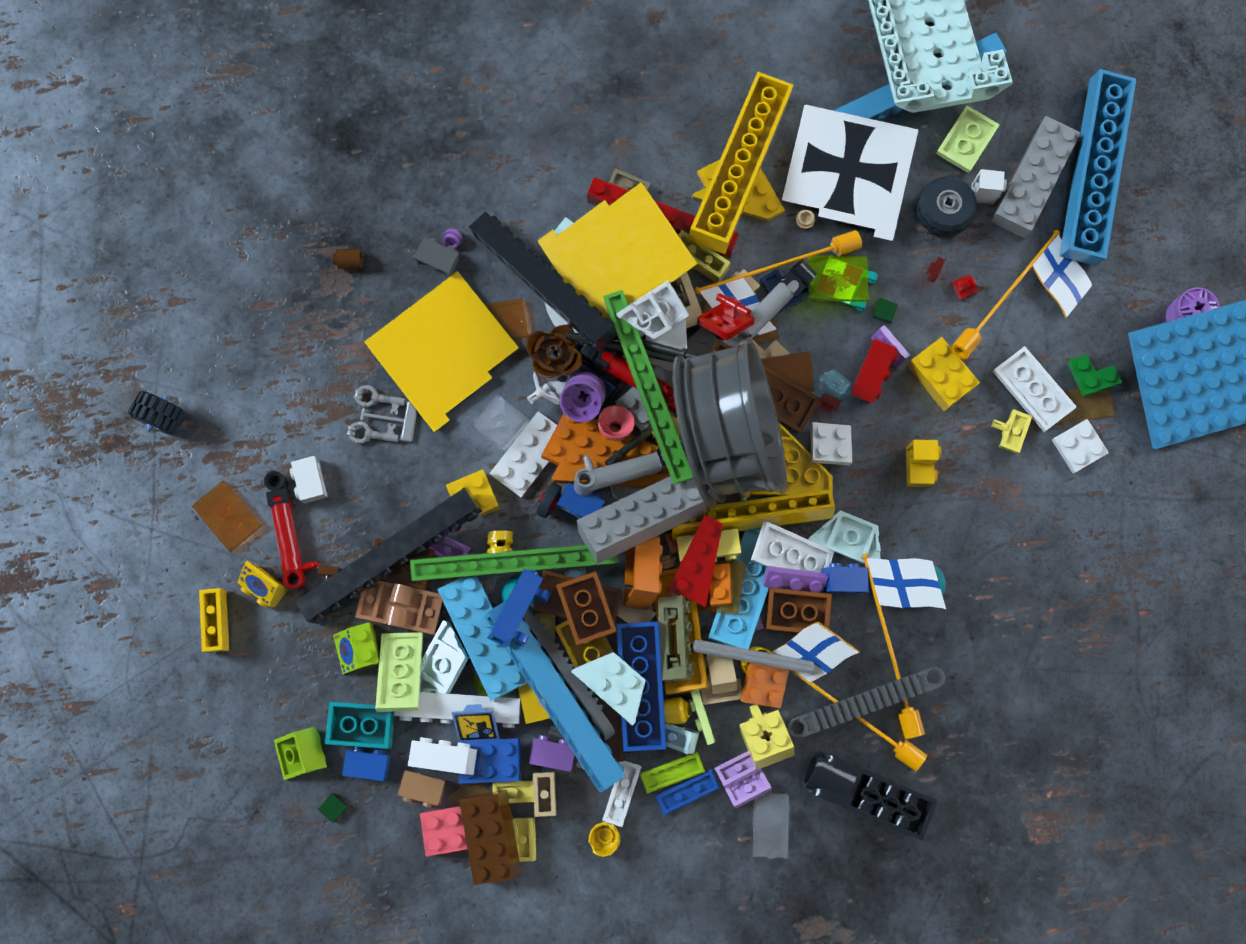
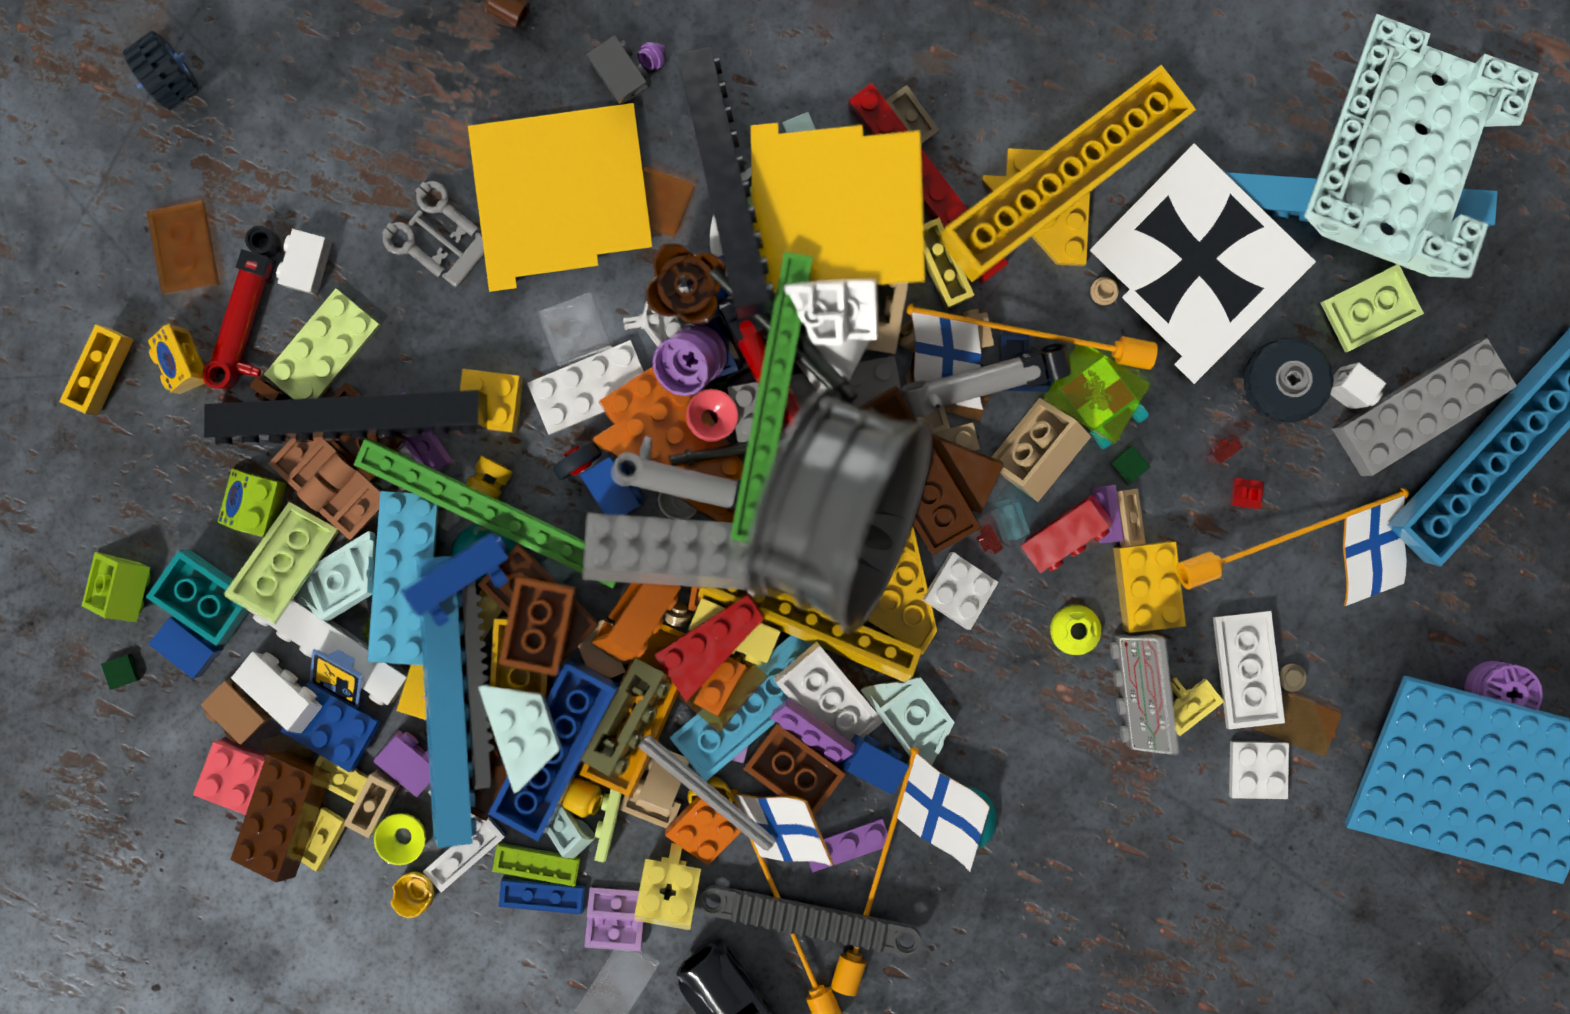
camera: 30 degrees right, 10 degrees up
red plate [697,293,755,341] -> none
yellow brick [906,440,942,487] -> none
green plate [1067,354,1122,398] -> none
none -> yellowish green plate [264,288,381,400]
none -> neon yellow piece [374,813,426,865]
none -> medium lavender plate [809,817,892,873]
none -> tan slope [992,398,1091,502]
none -> neon yellow piece [1050,604,1102,655]
none -> light grey slope [1110,631,1179,754]
none -> tan plate [1117,488,1146,548]
none -> dark tan plate [1279,663,1307,692]

